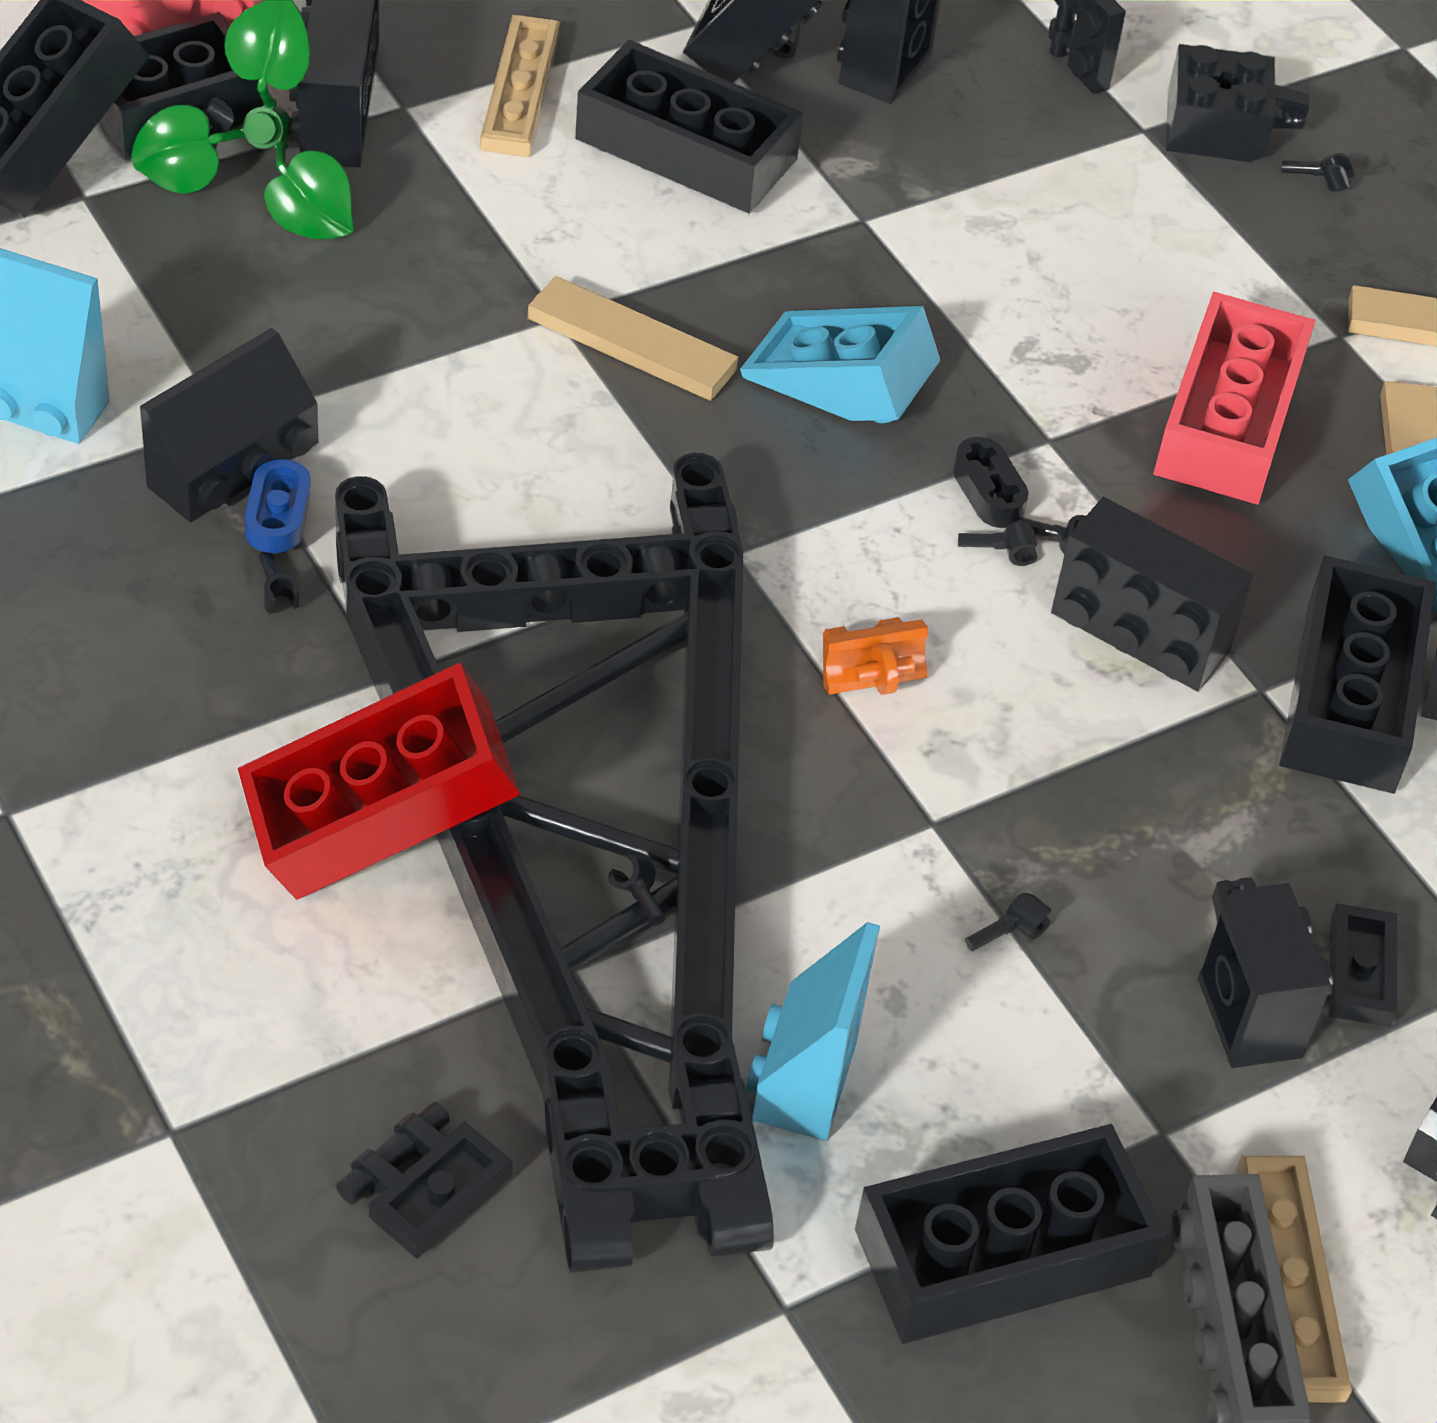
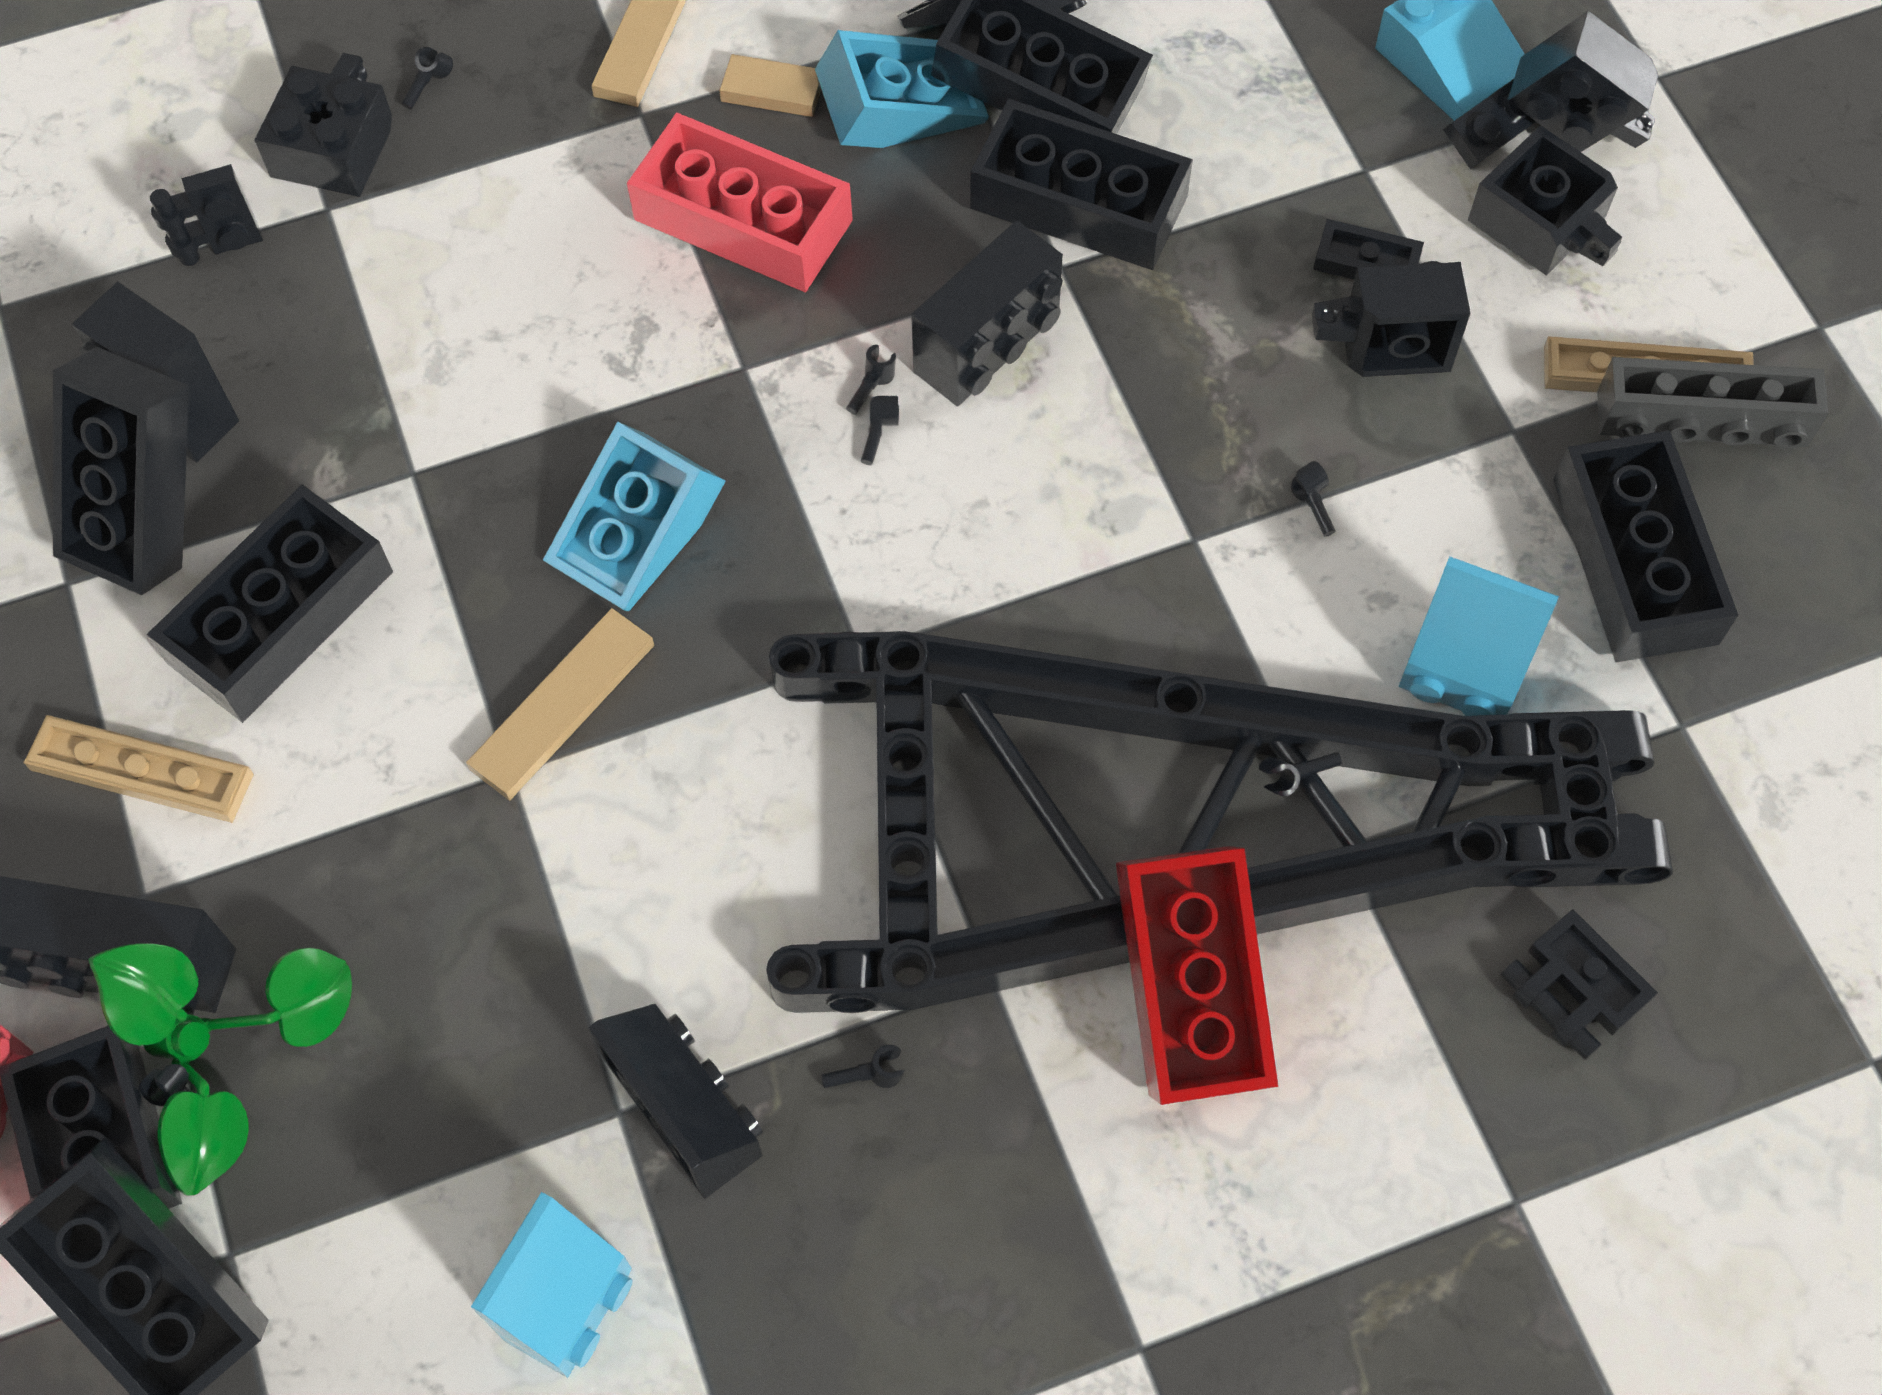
camera: 75 degrees left, 15 degrees up
blue plate [245,459,311,553] -> none
orange hips [823,617,928,695] -> none
black beam [953,437,1029,529] -> none

